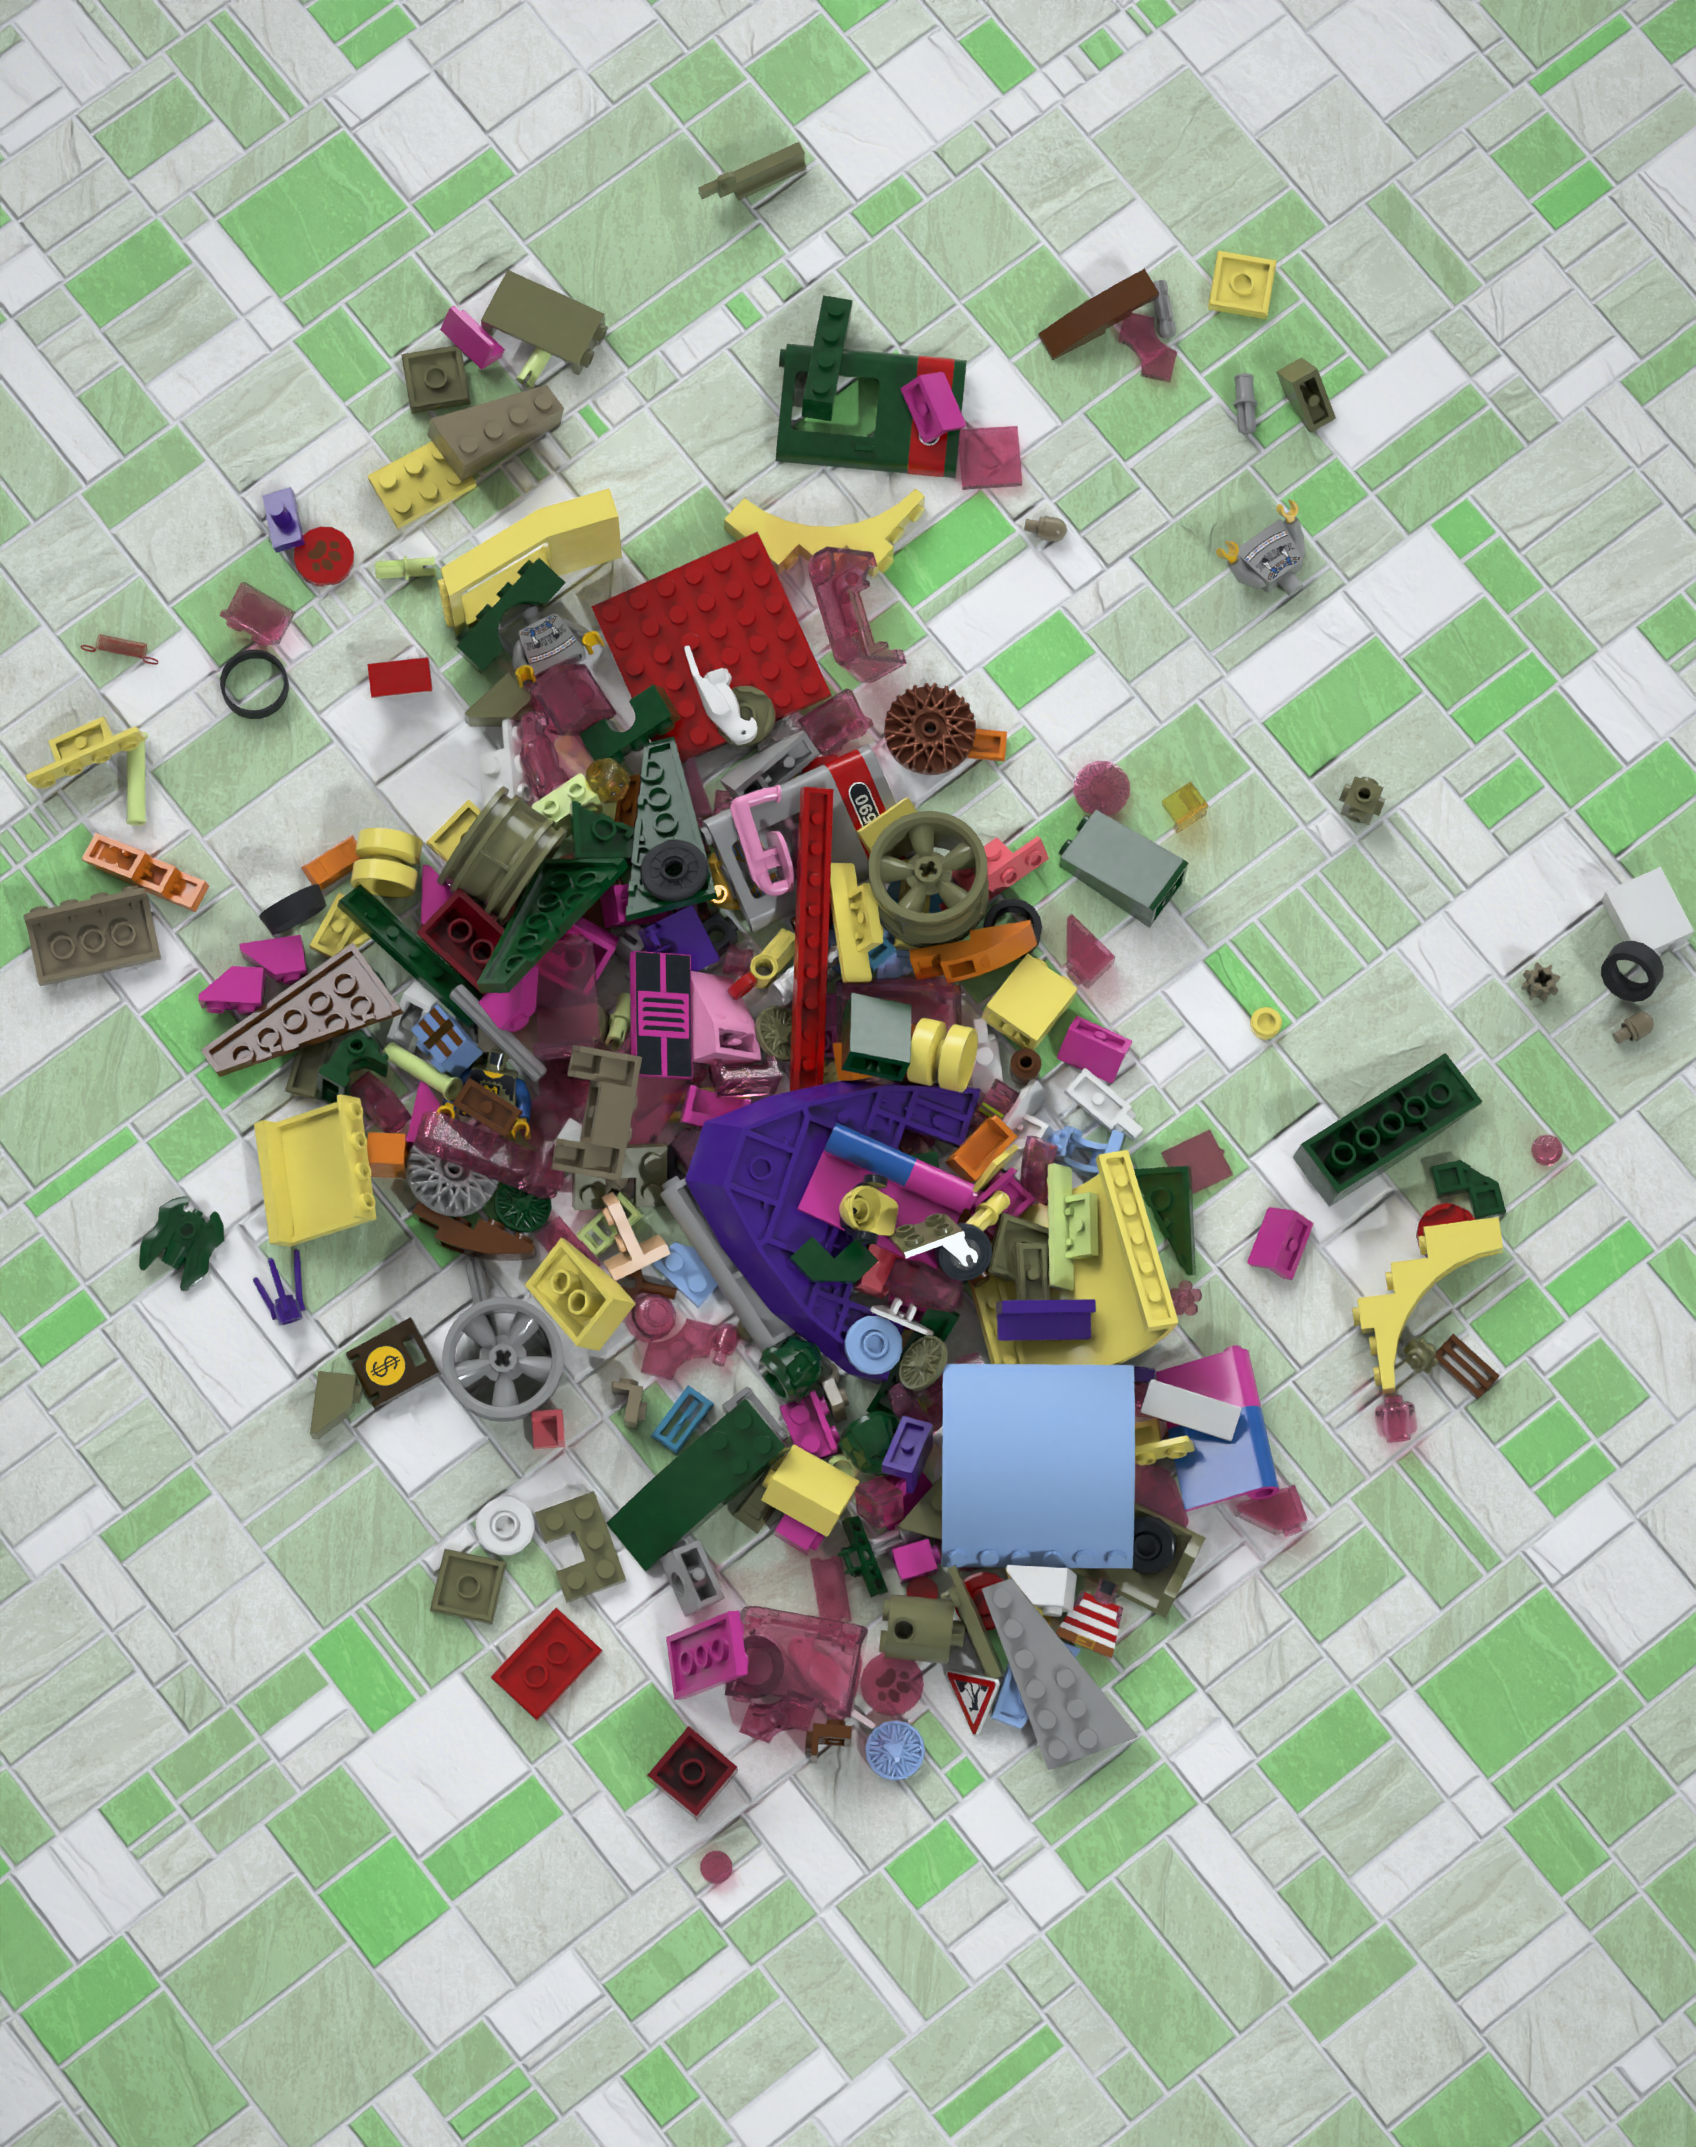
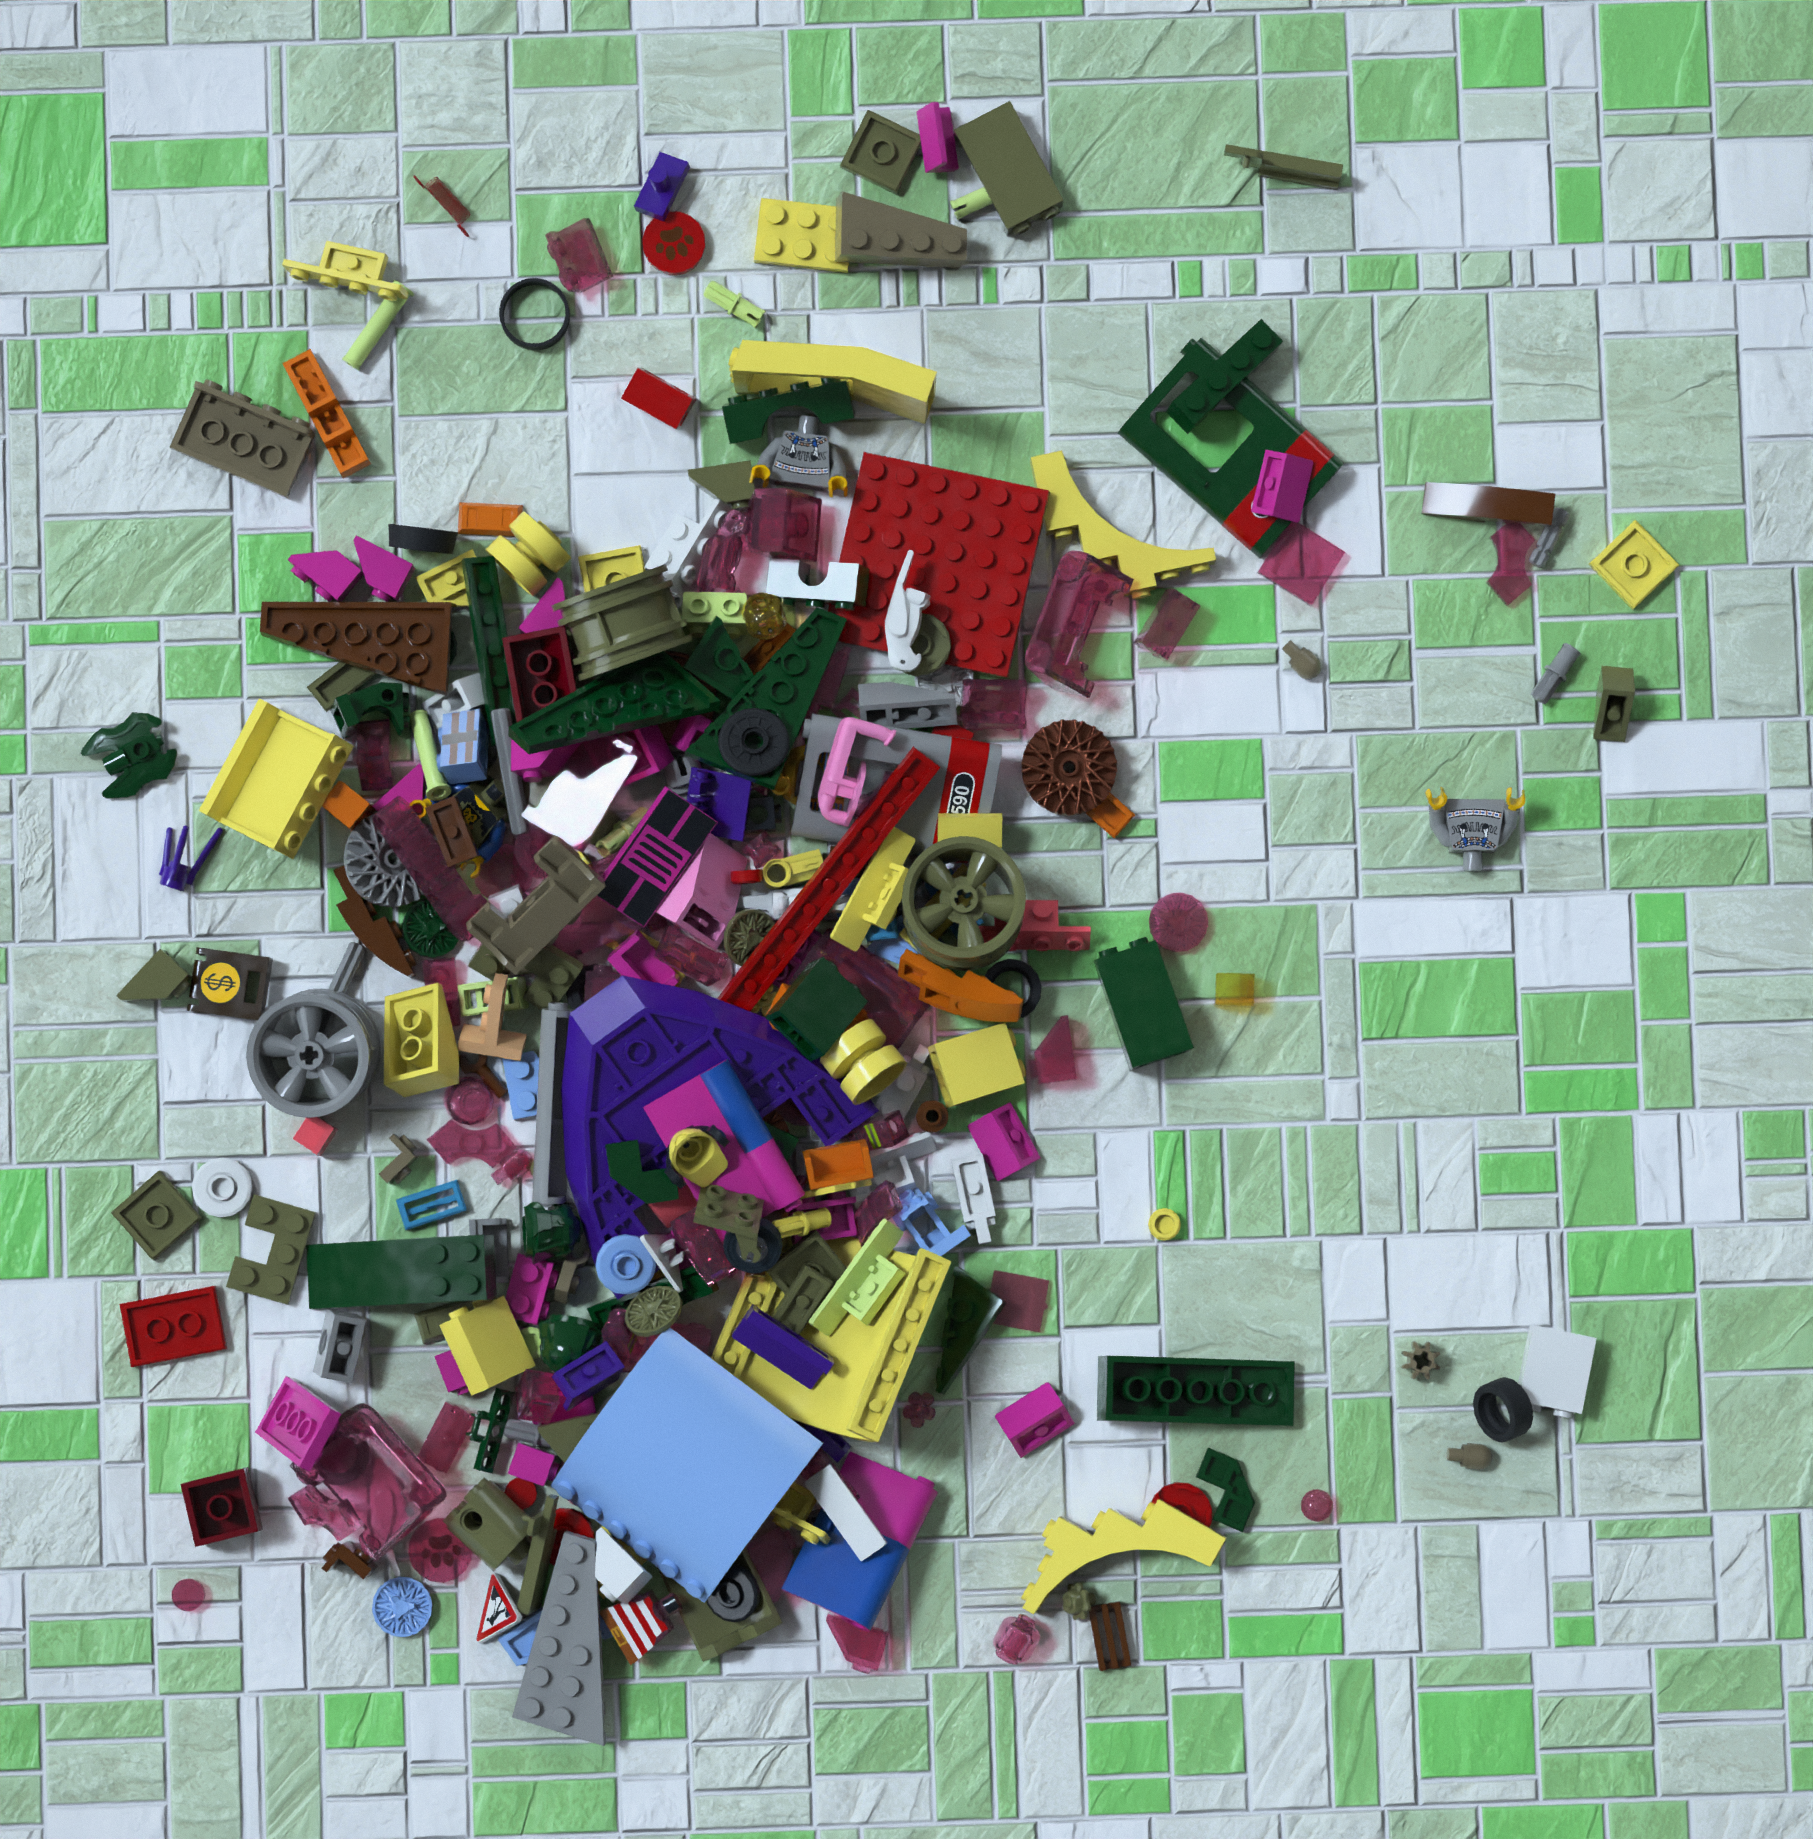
camera: 35 degrees right, 10 degrees up
olive brick [1339,776,1386,825] -> none
none -> clear pink hinge [1134,589,1200,660]

